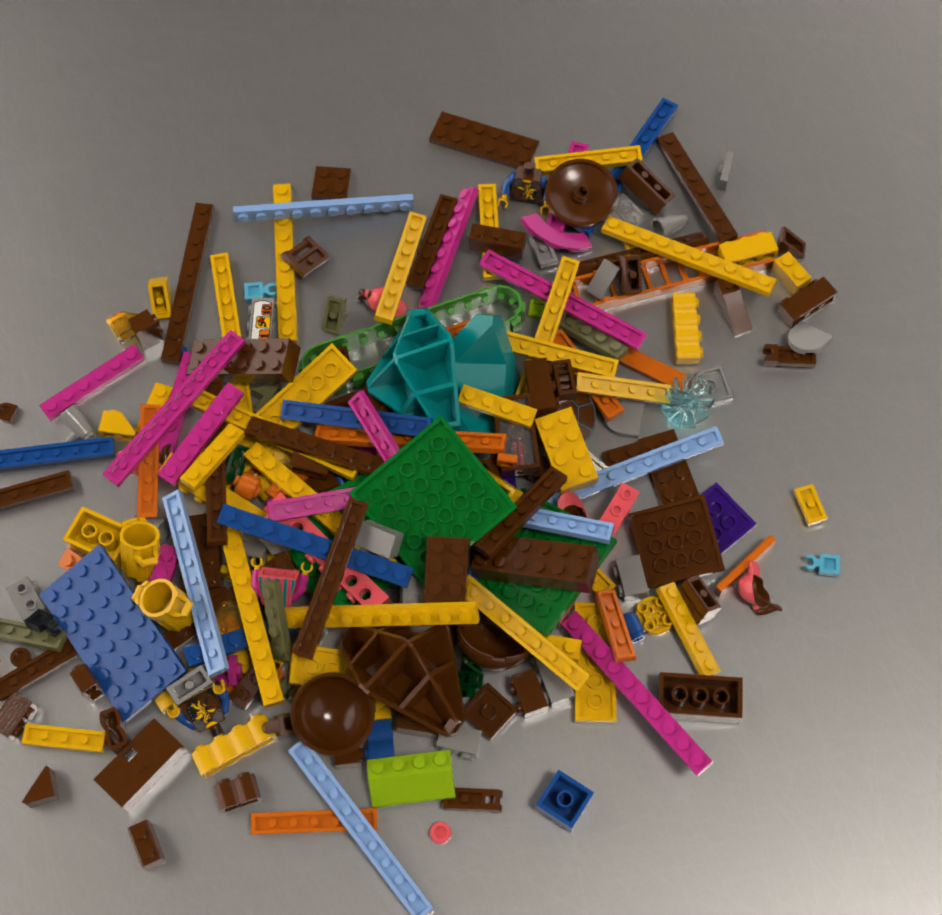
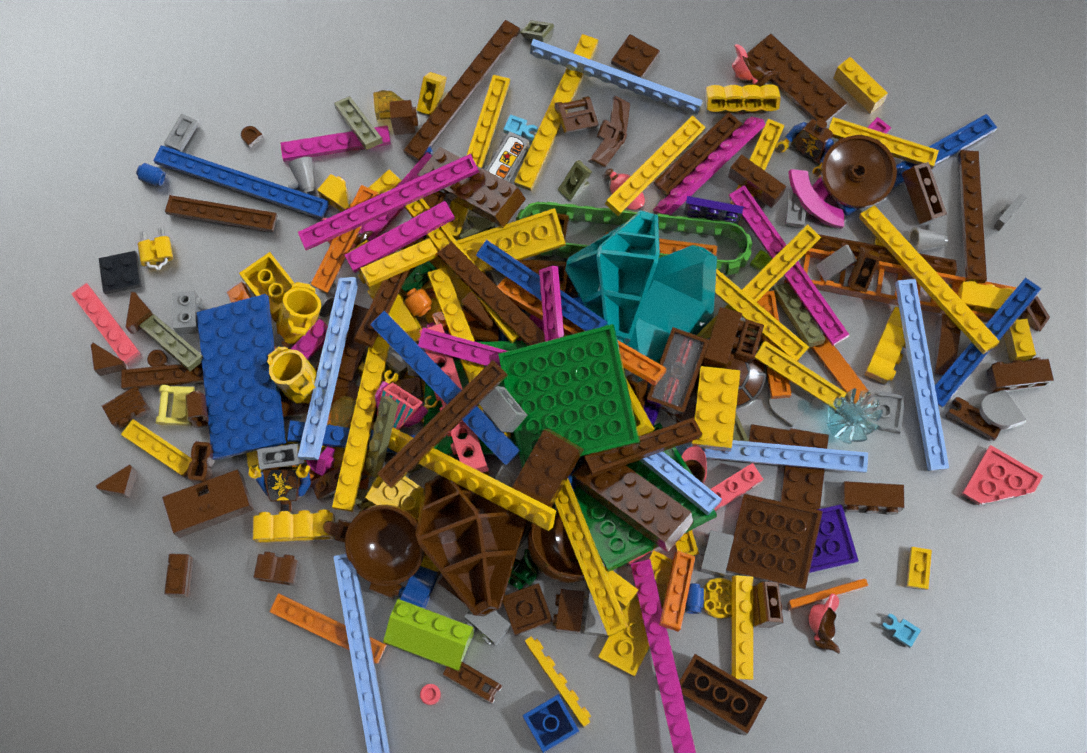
camera: 25 degrees right, 5 degrees up
black plate [24,609,62,637] -> none
yellow plate [458,384,537,429] -> none
orange tile [496,453,518,468] -> none
clear plate [612,193,646,227] -> none
none -> light yellow plate [155,385,195,426]
none -> olive plate [334,96,383,150]
none -> olive slope [520,20,554,44]
none -> yellow plate [525,636,591,728]
none -> reddish brown plate [588,96,630,168]
none -> dark purple plate [684,196,744,225]
none -> yellow brick [705,84,781,112]
none -> hair [732,44,777,87]
none -> yellow brick [833,57,888,114]
none -> reddish brown brick [841,481,905,515]
none -> light blue plate [895,279,949,471]
none -> blue plate [935,277,1042,408]
none -> coral plate [961,445,1043,505]

